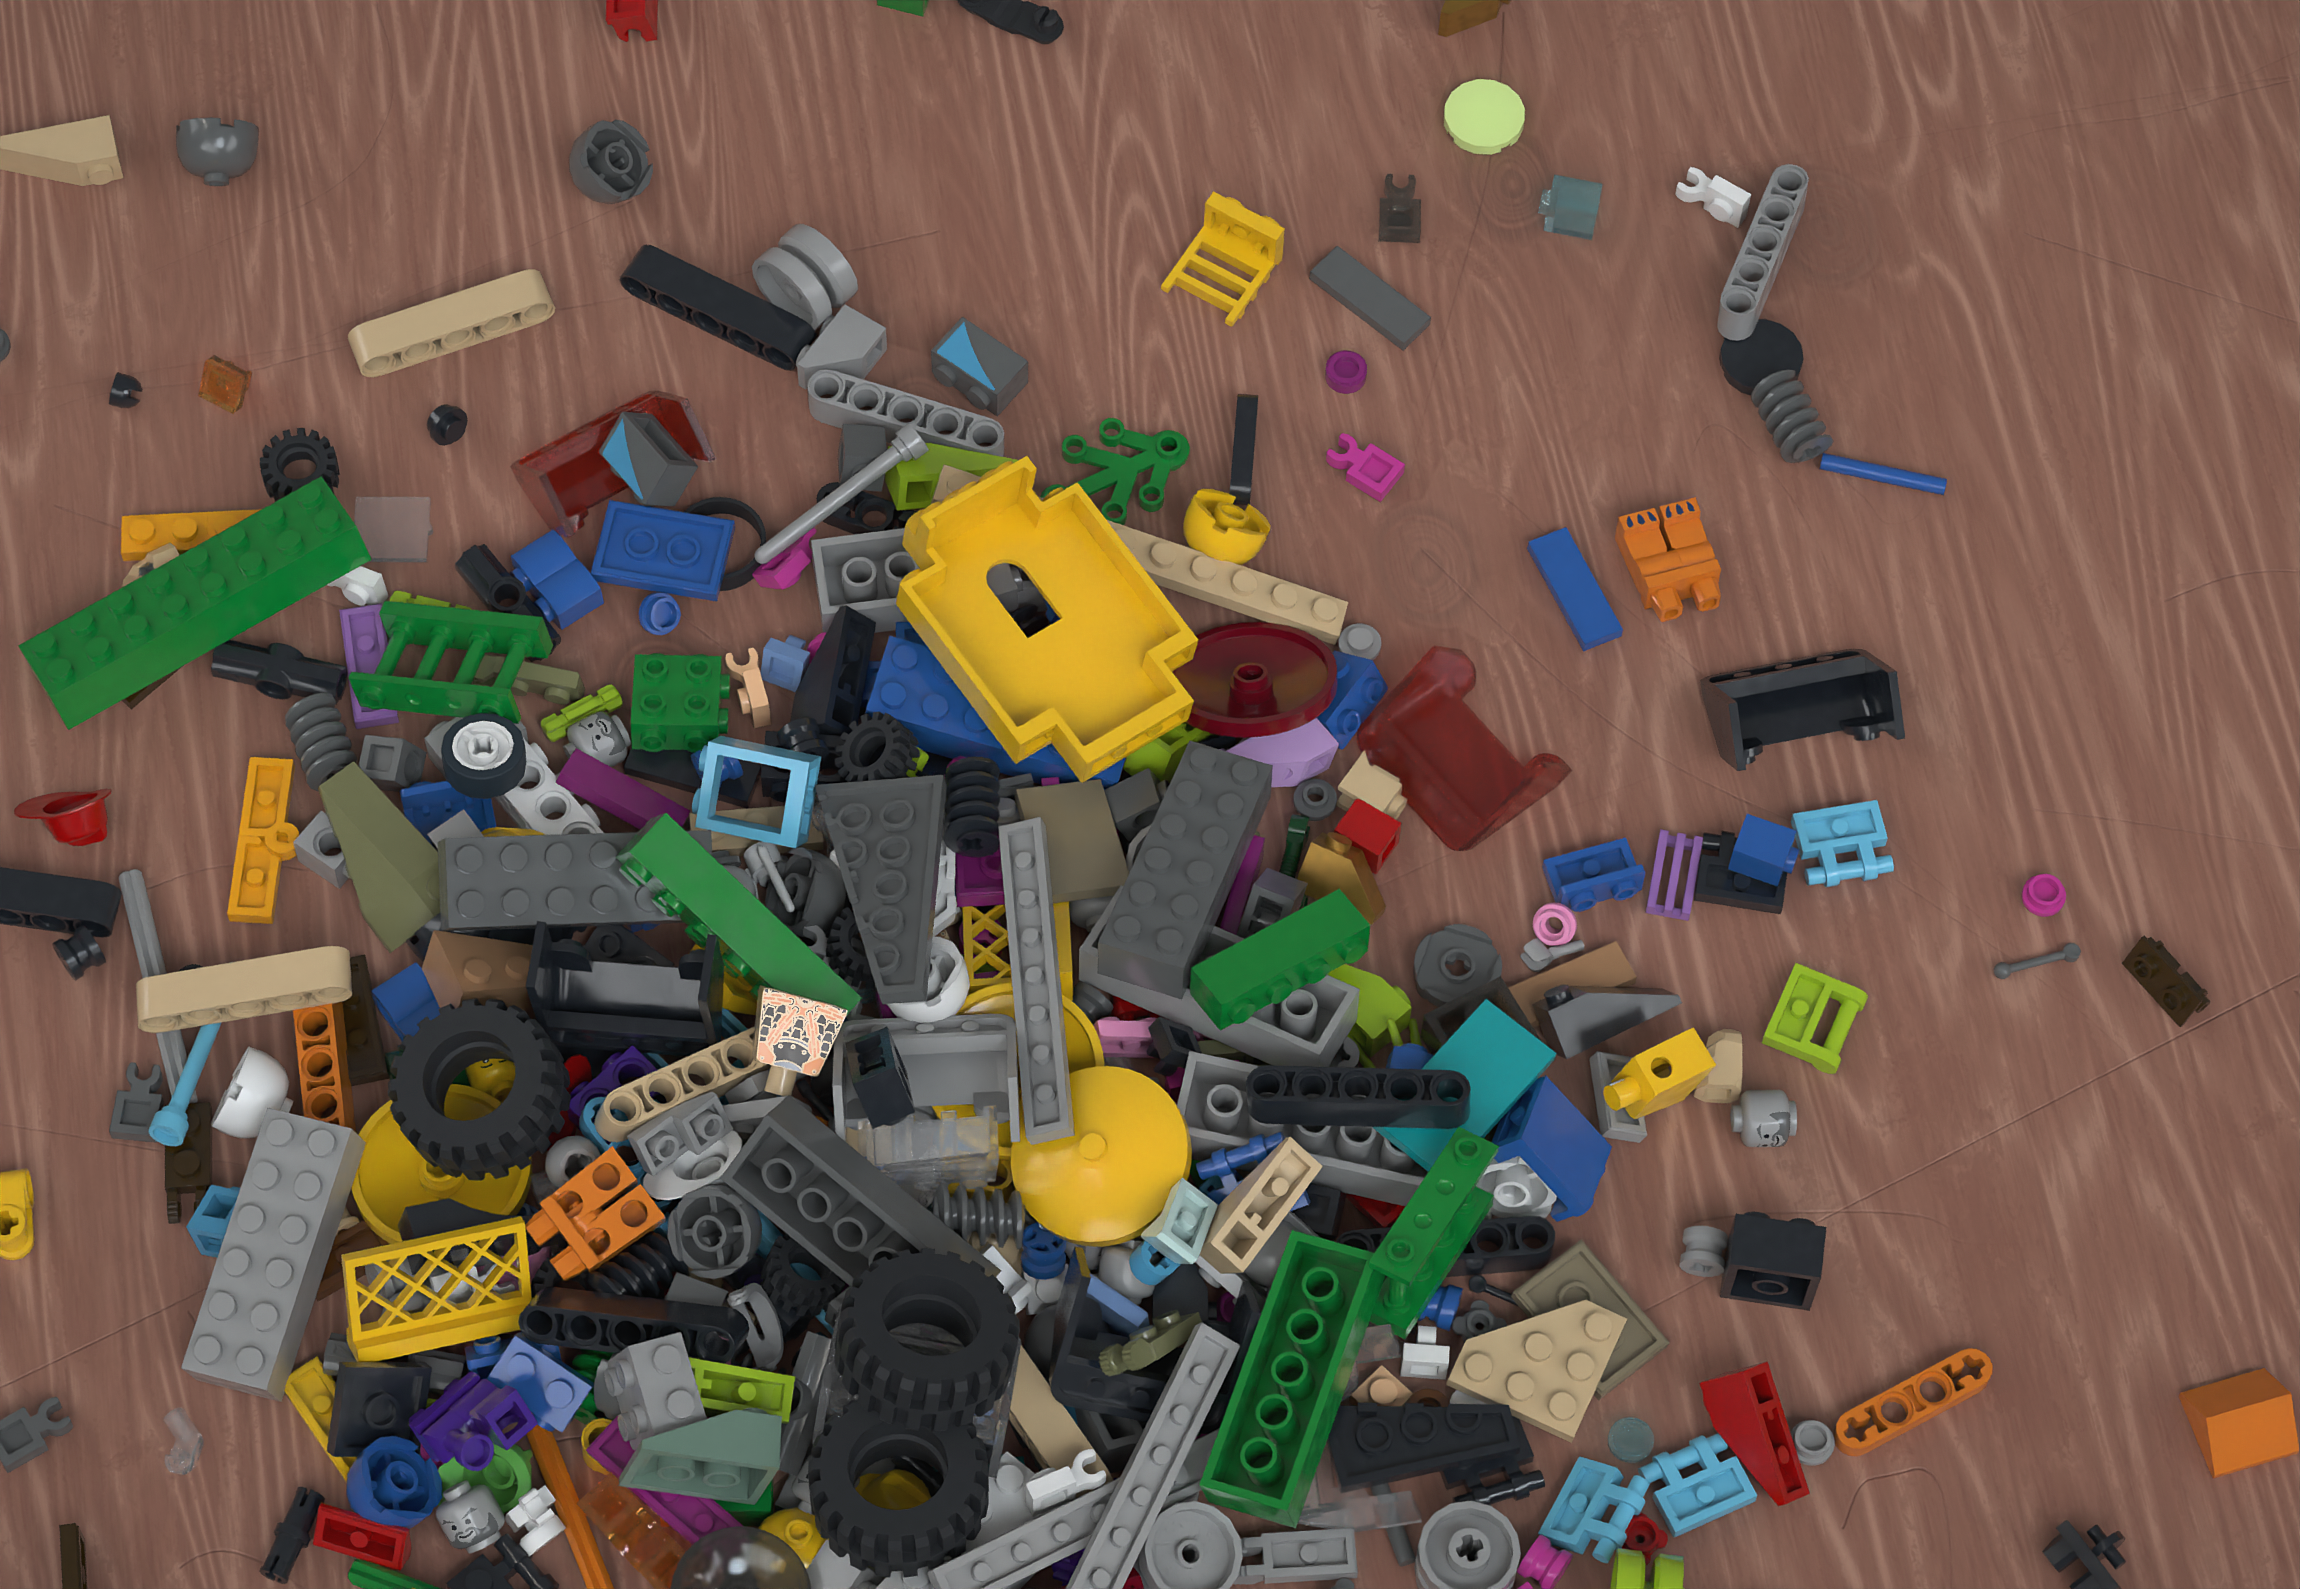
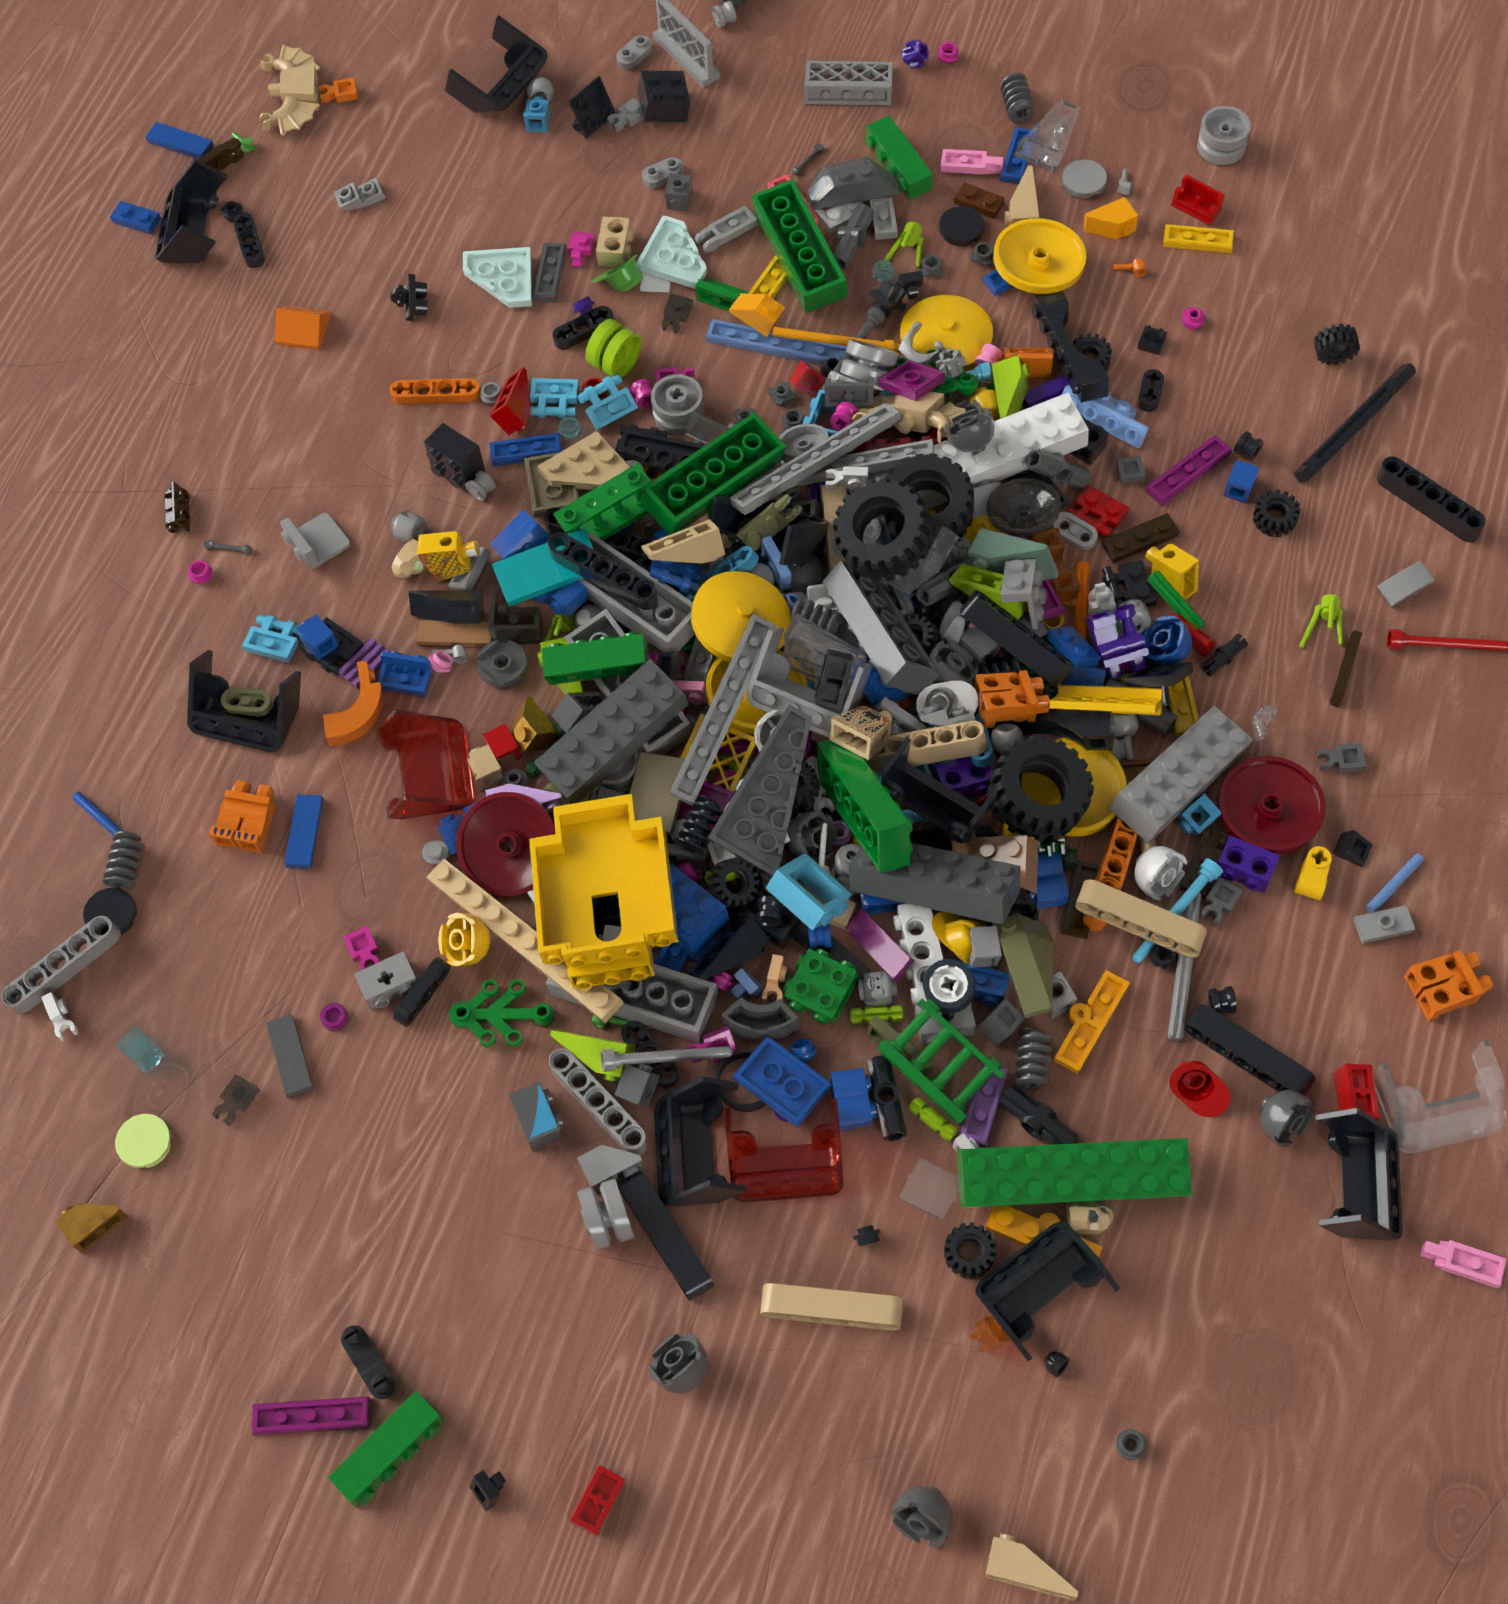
camera: 145 degrees left, 0 degrees up
dark grey brick [599,412,698,507] -> none
light aqua slope [1141,1178,1218,1264] -> none
yellow plate [1161,191,1285,327] -> none
lime plate [1762,963,1868,1074] -> none
none -> olive plate [221,687,273,717]
none -> light grey bracket [280,513,350,570]
none -> orange arch [323,660,384,747]
none -> light grey brick [354,951,417,1010]
none -> blue tile [489,433,562,467]
none -> black windscreen [654,1076,746,1207]
none -> dark grey brick [721,997,799,1043]
none -> black windscreen [975,1222,1121,1361]
none -> dark red dish [1218,756,1326,855]
none -> dark purple brick [1218,836,1280,893]

